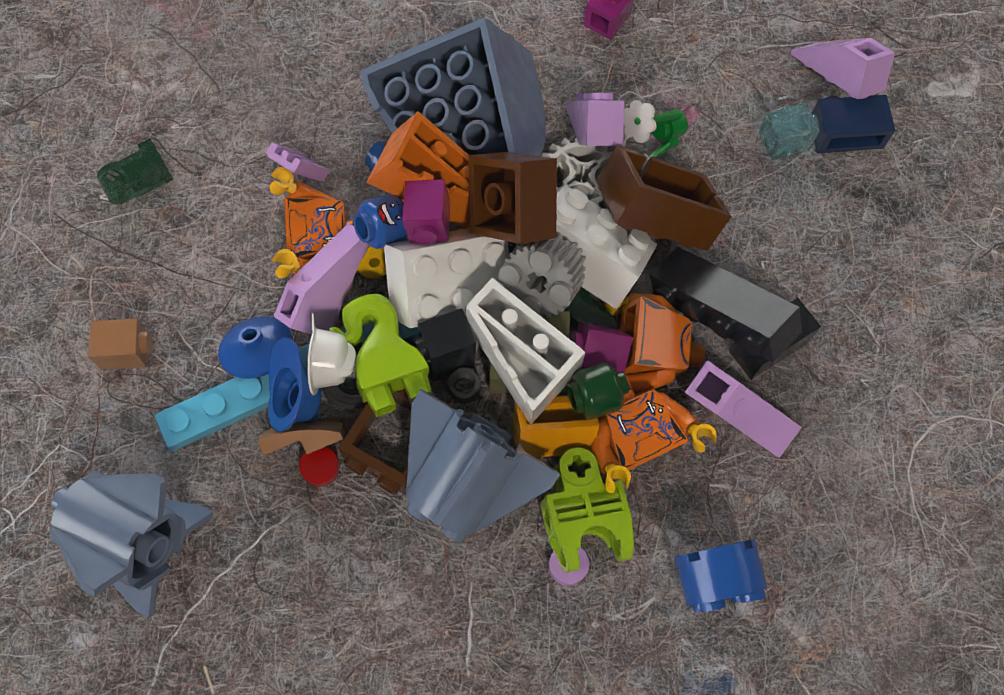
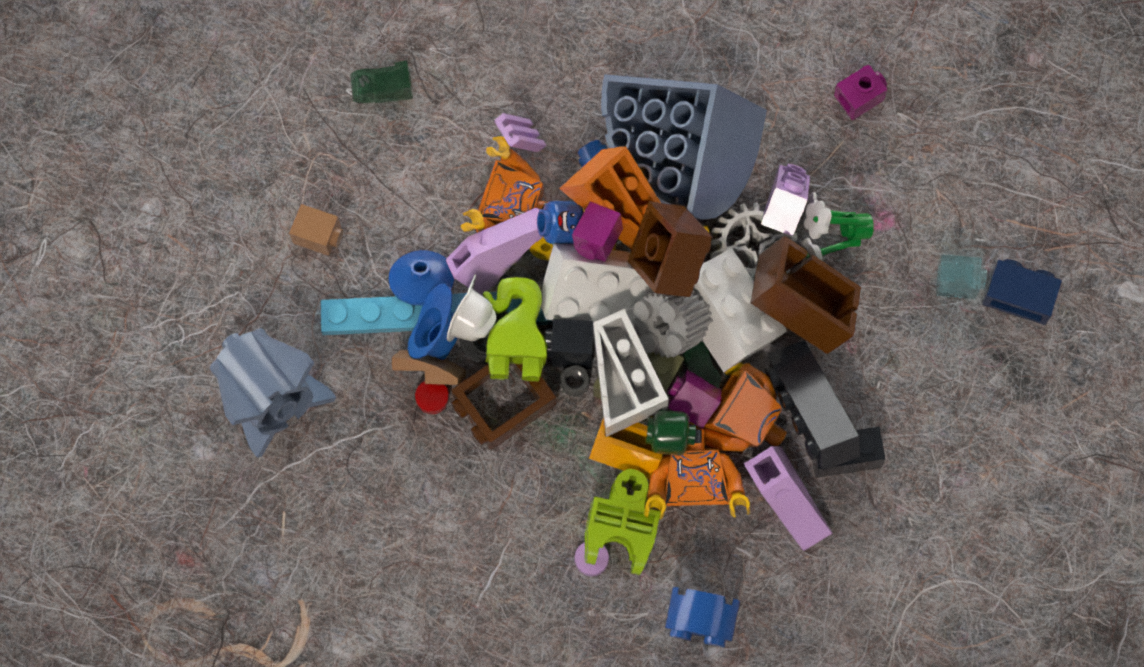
camera: 30 degrees right, 5 degrees up
sand blue brick [406,389,560,542] -> none
lavender slope [791,38,895,99] -> none

